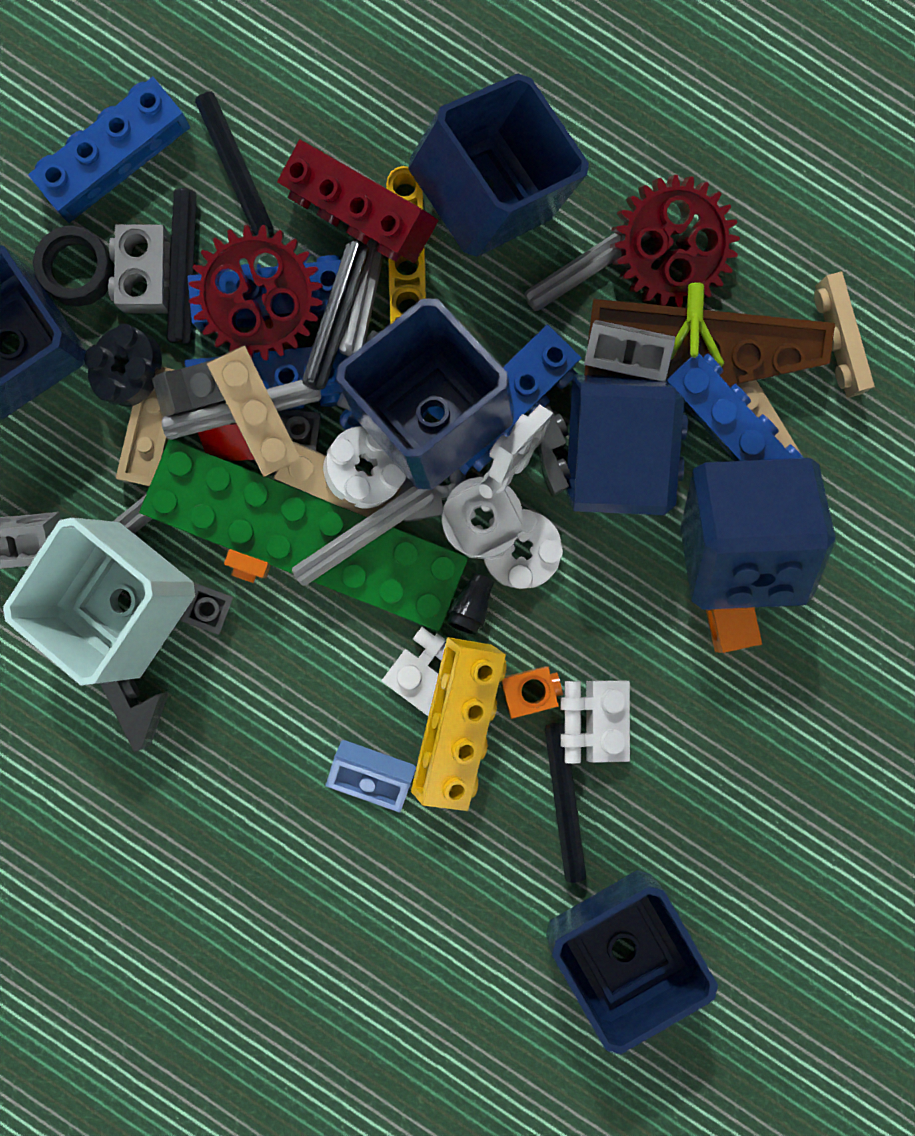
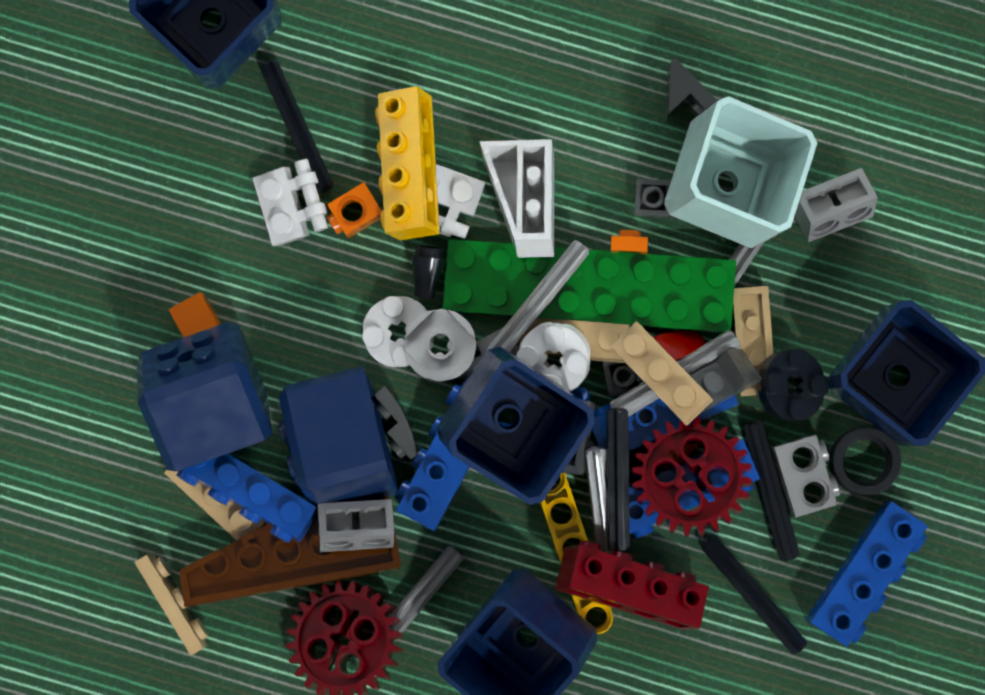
camera: 165 degrees right, 0 degrees up
medium blue slope [325,740,416,813] -> none
white plate [479,405,553,498] -> none
lime plant [670,283,724,367] -> none
none -> white wedge [480,139,554,258]

